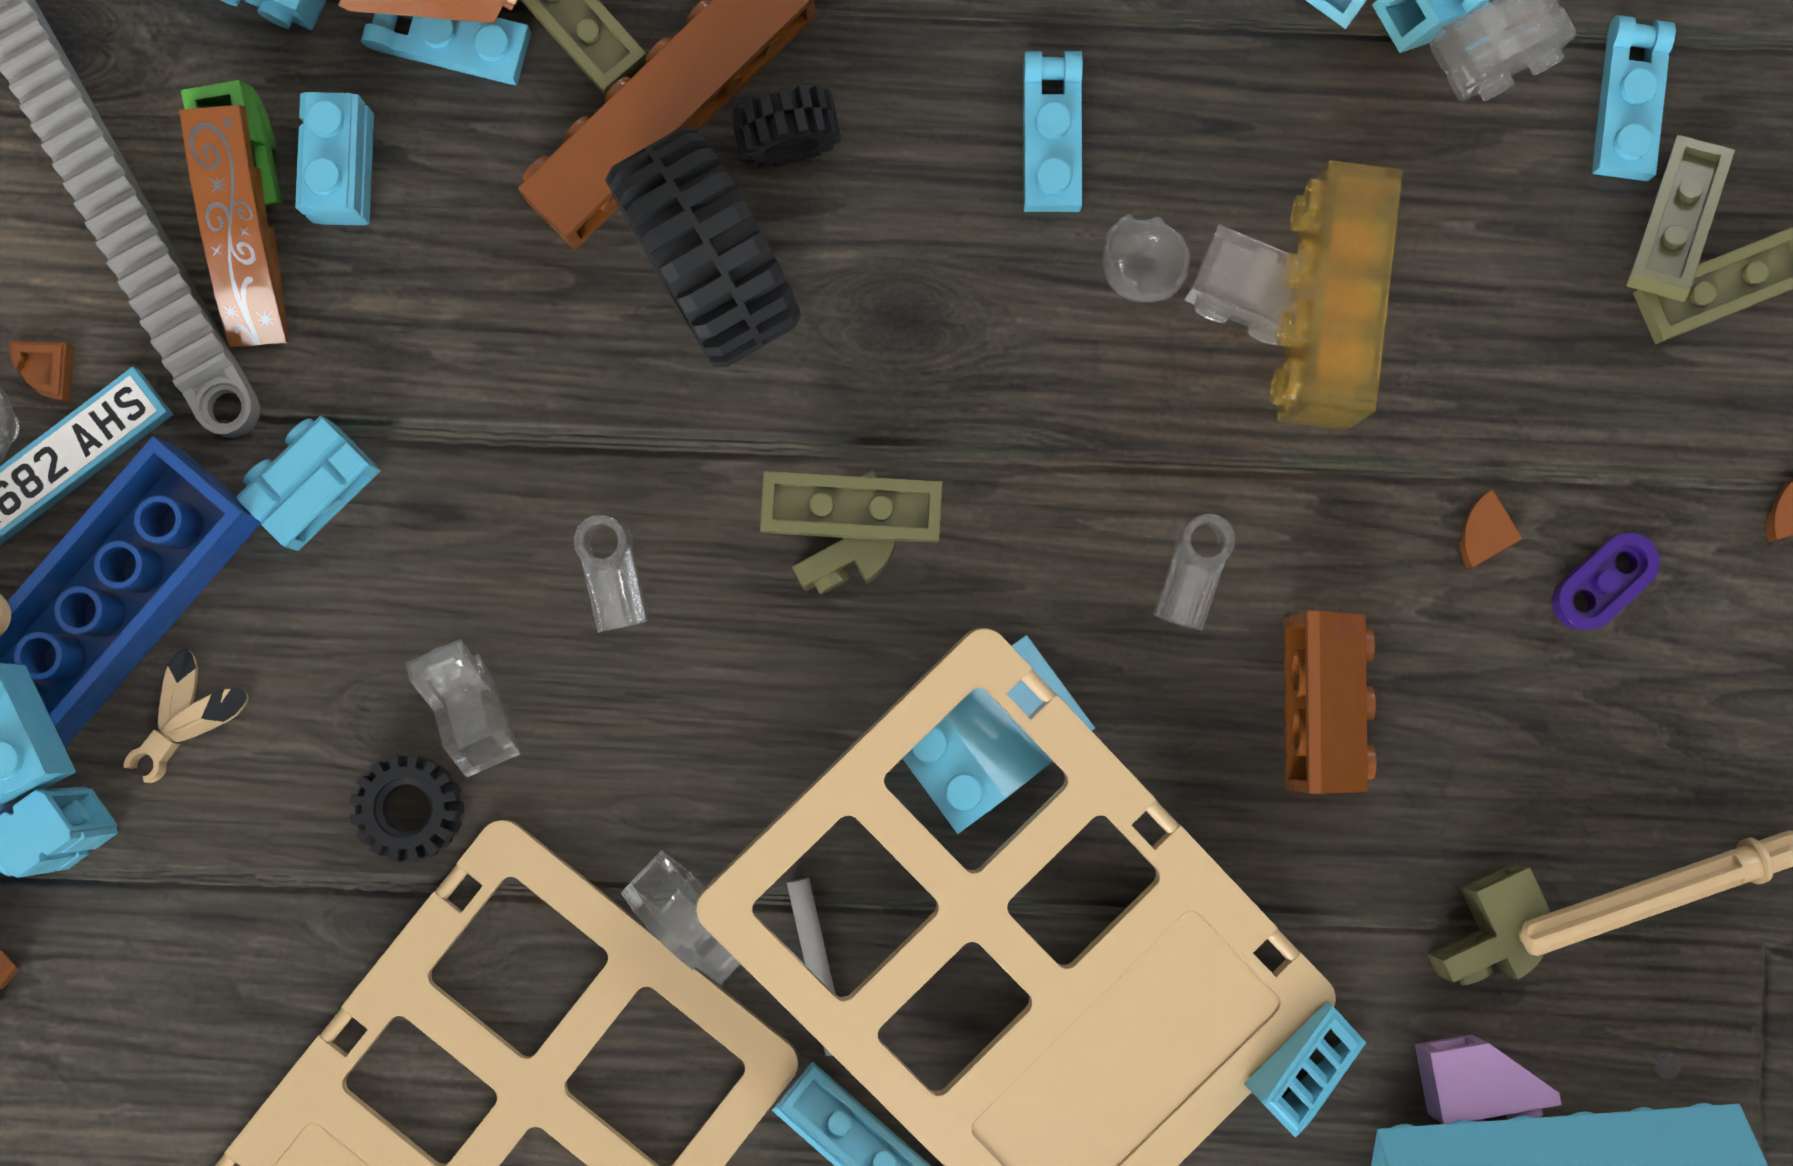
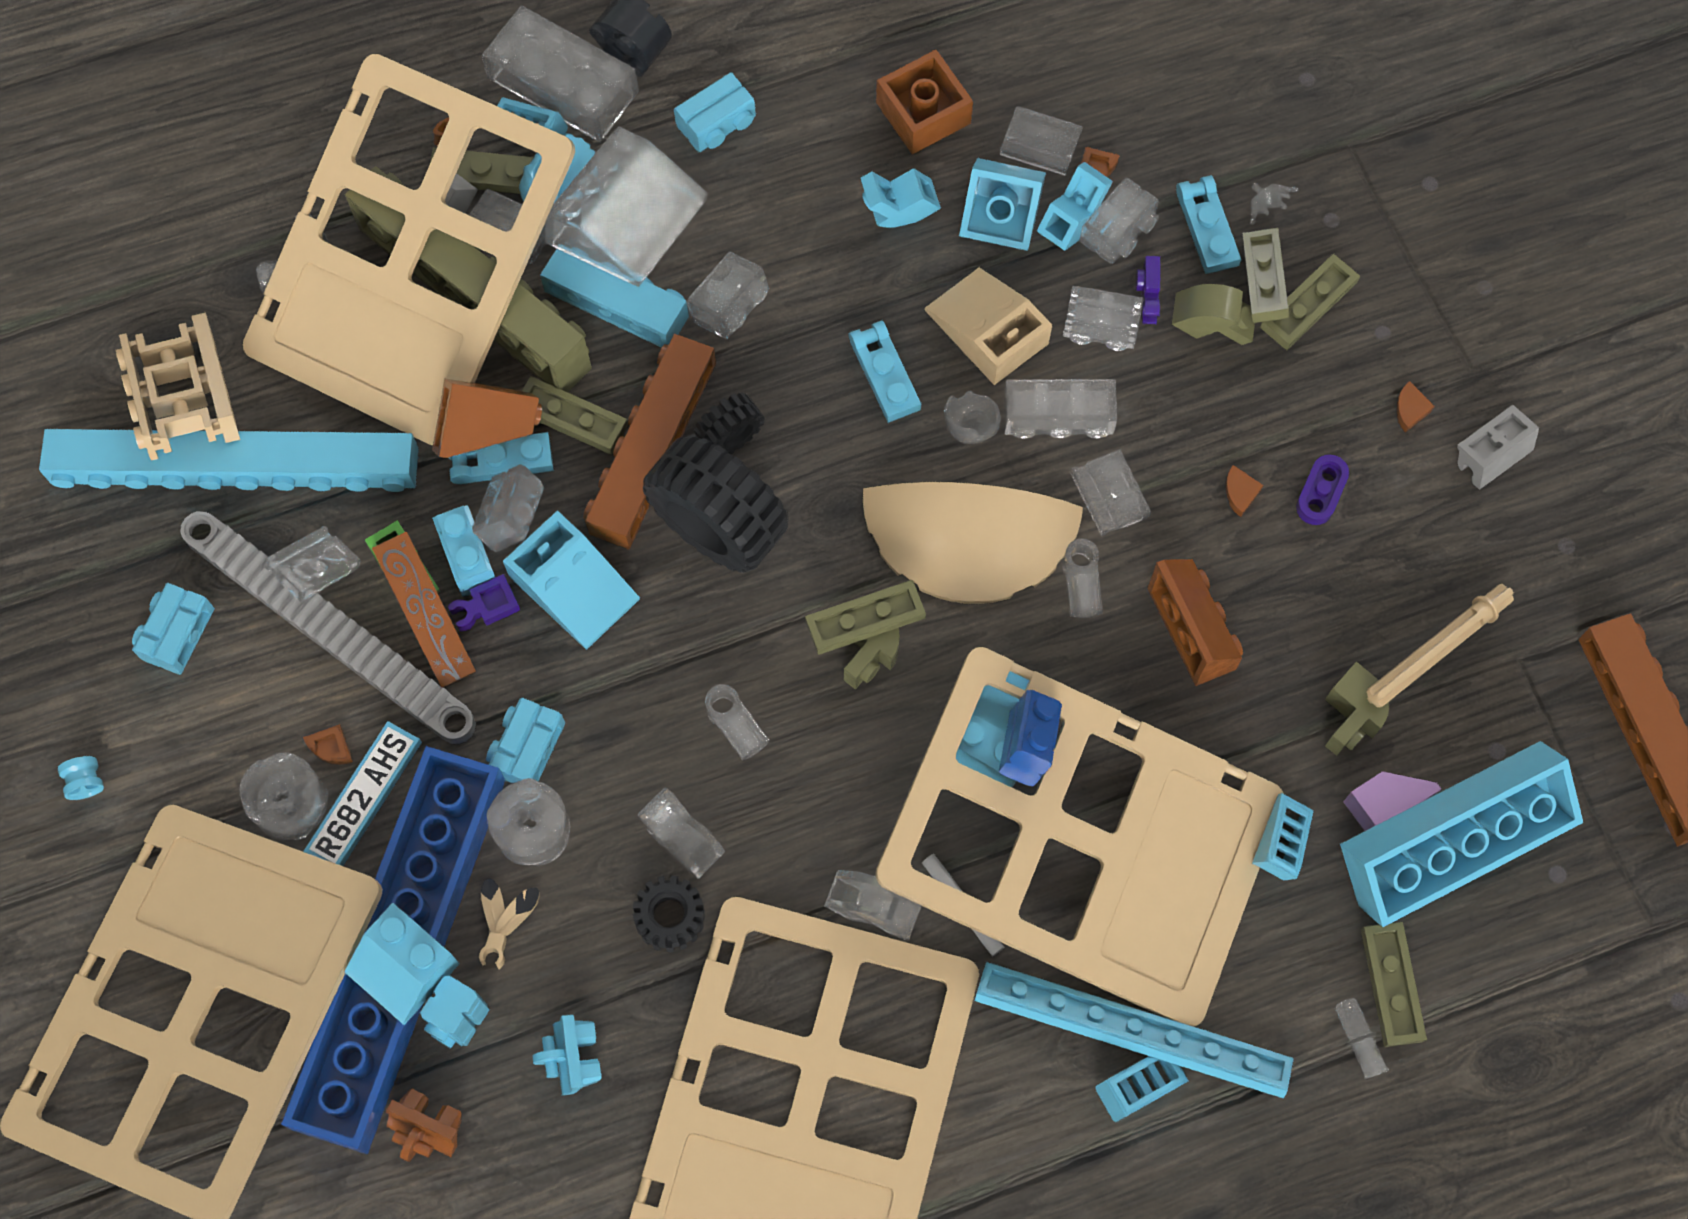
camera: 20 degrees left, 15 degrees down
clear yellow brick [1271,160,1403,431] -> none
none -> clear plate [265,526,360,602]
none -> dark purple plate [448,574,520,632]
none -> clear brick [472,464,544,552]
none -> clear brick [487,778,571,866]
none -> medium azure slope [503,510,640,650]
none -> medium azure hips [532,1015,601,1095]
none -> tan brick [863,482,1083,604]
none -> tan slope [925,267,1052,385]
none -> blue brick [999,690,1062,786]
none -> clear brick [1063,285,1143,351]
none -> clear plate [1071,449,1151,536]
none -> dark purple plate [1135,256,1160,325]
none -> olive brick [1172,284,1255,345]
none -> clear piece [1250,183,1298,225]

